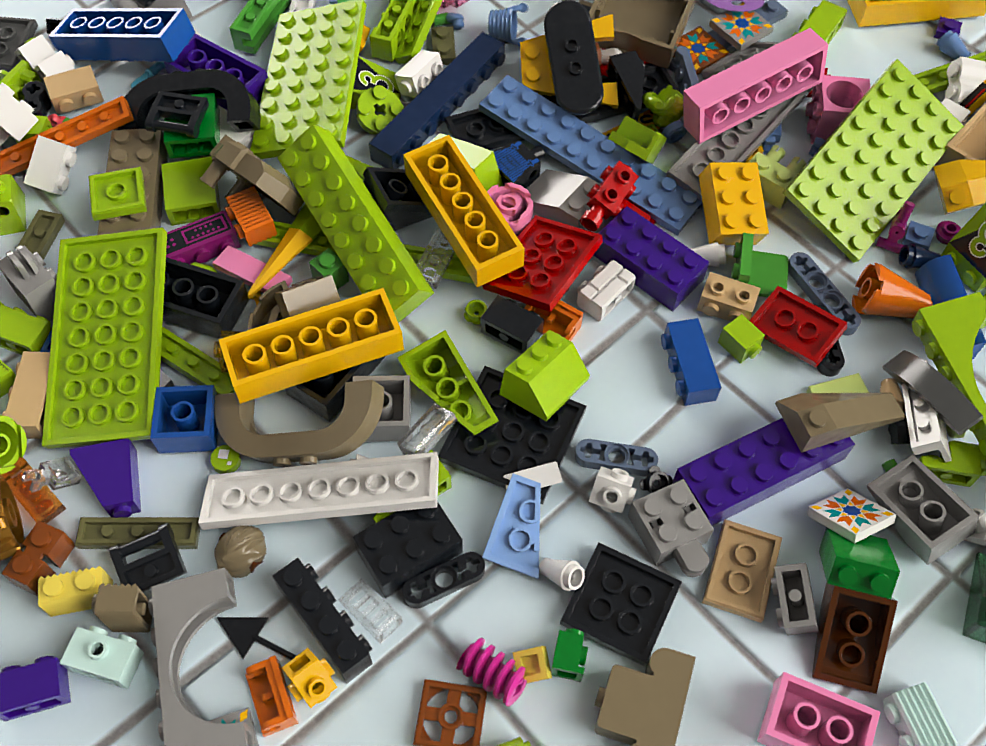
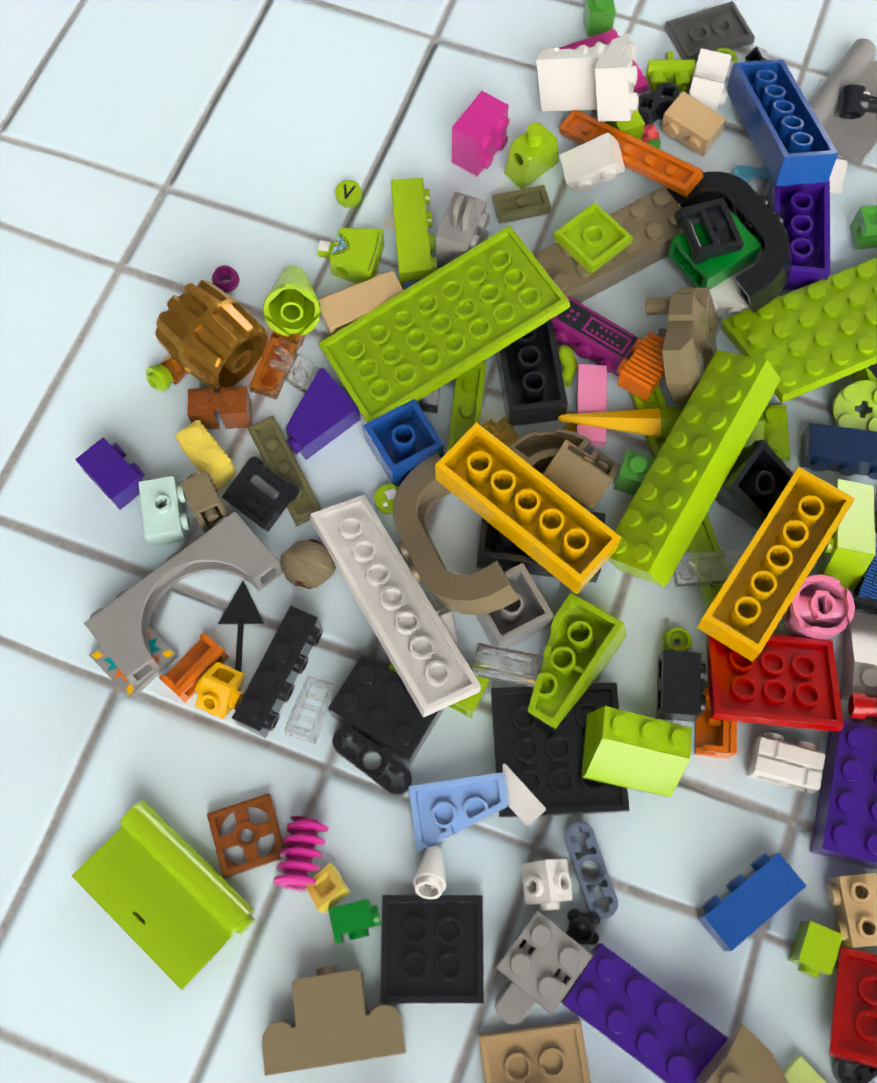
camera: 65 degrees right, 10 degrees up
lime brick [161,156,221,226] -> none

